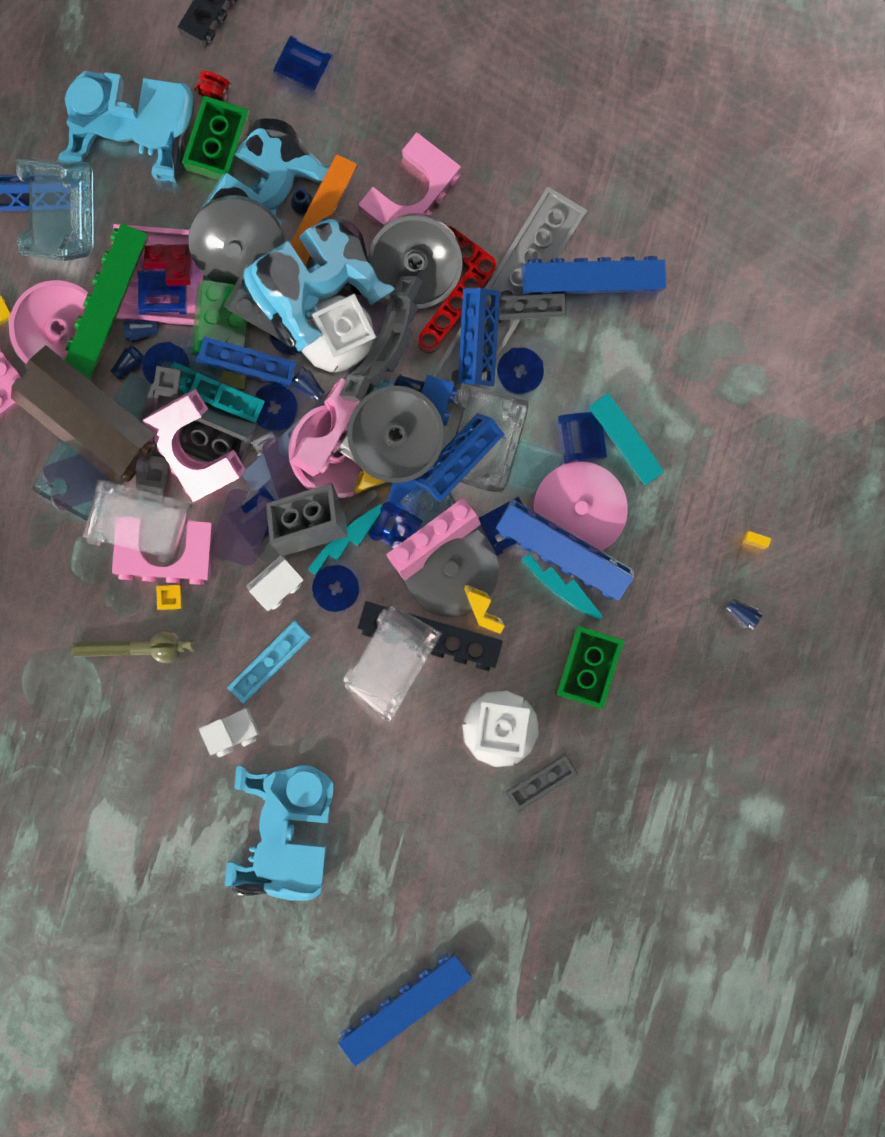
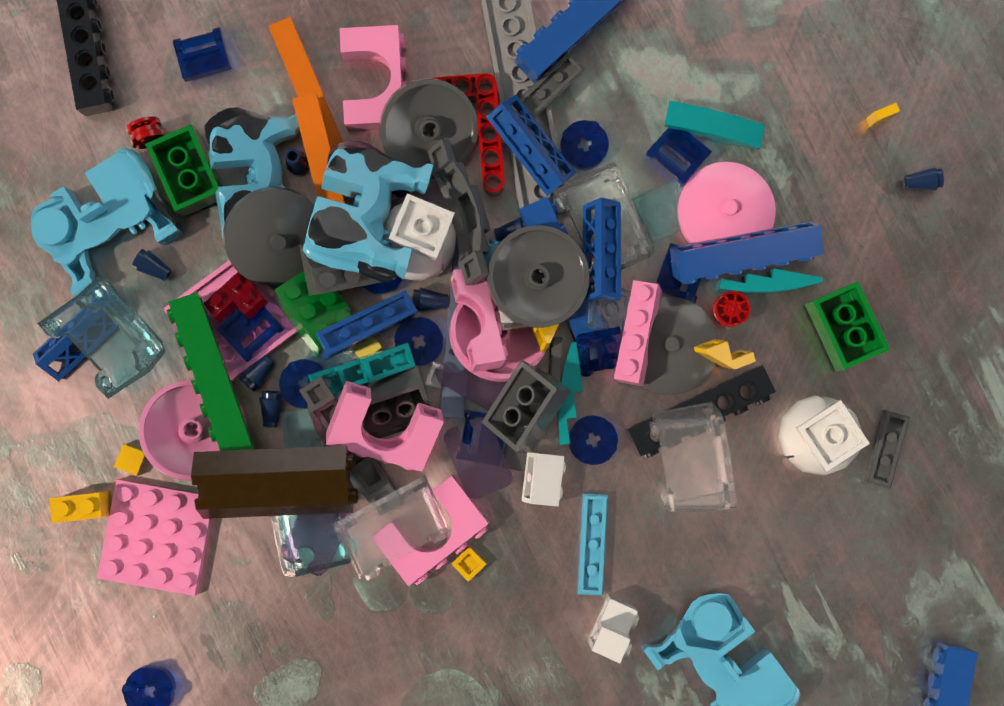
camera: 40 degrees left, 0 degrees up
olive piece [71,630,196,664] -> none
none -> dark blue cone [132,249,172,281]
none -> orange tile [268,17,344,147]
none -> red wheel [712,291,751,327]

